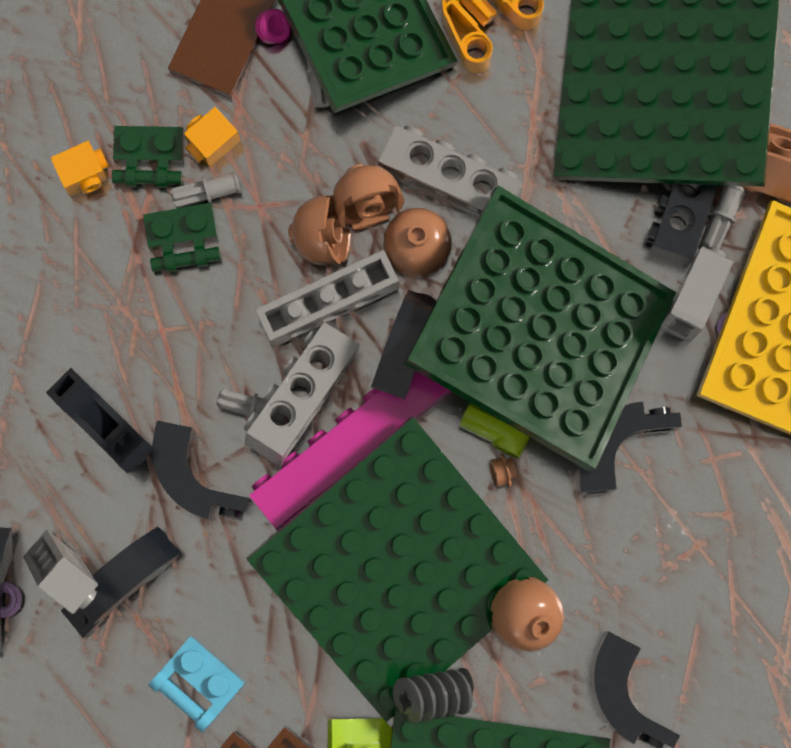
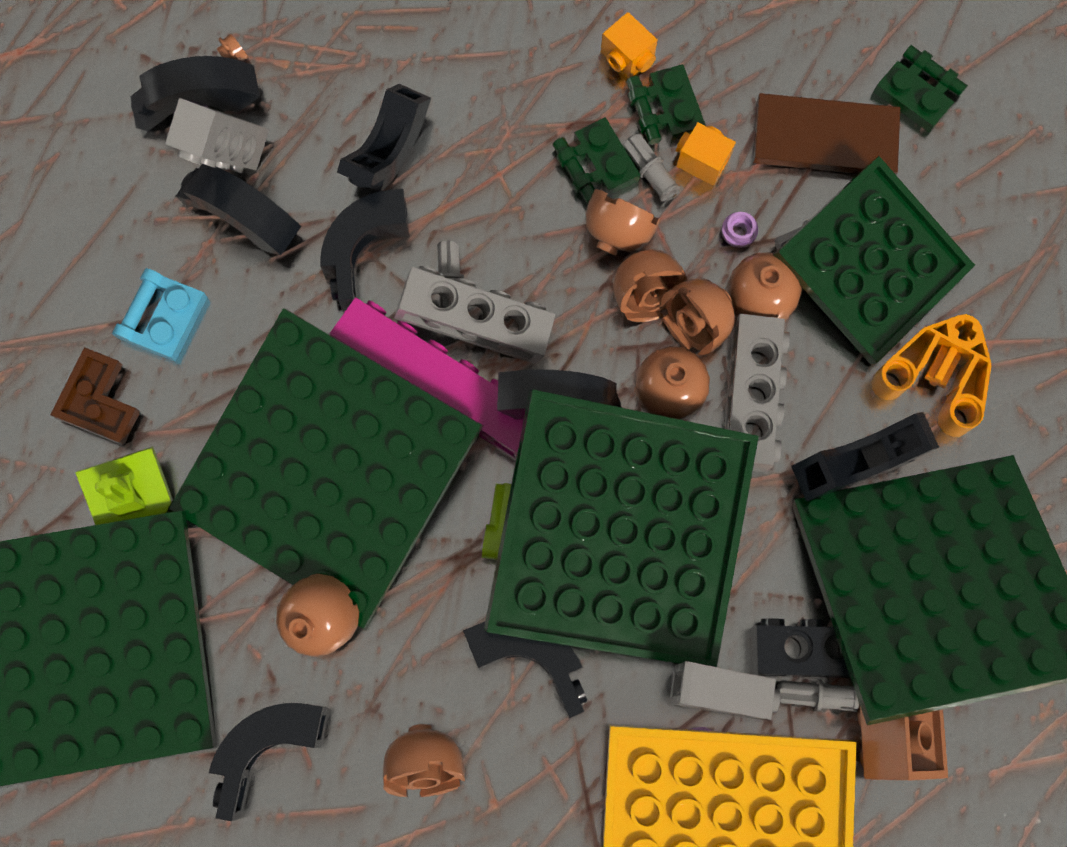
camera: 70 degrees right, 5 degrees down
dark pink tile [255,9,291,44] -> none
light grey brick [255,250,399,348] -> none
dark grey piece [392,668,474,724] -> none
nougat plate [489,454,517,488] -> none
none -> nougat cylinder [383,724,465,797]
none -> nougat cylinder [585,189,661,256]
none -> lavender plate [721,212,758,248]
none -> nougat cylinder [726,252,802,321]
none -> black arch [791,412,939,501]

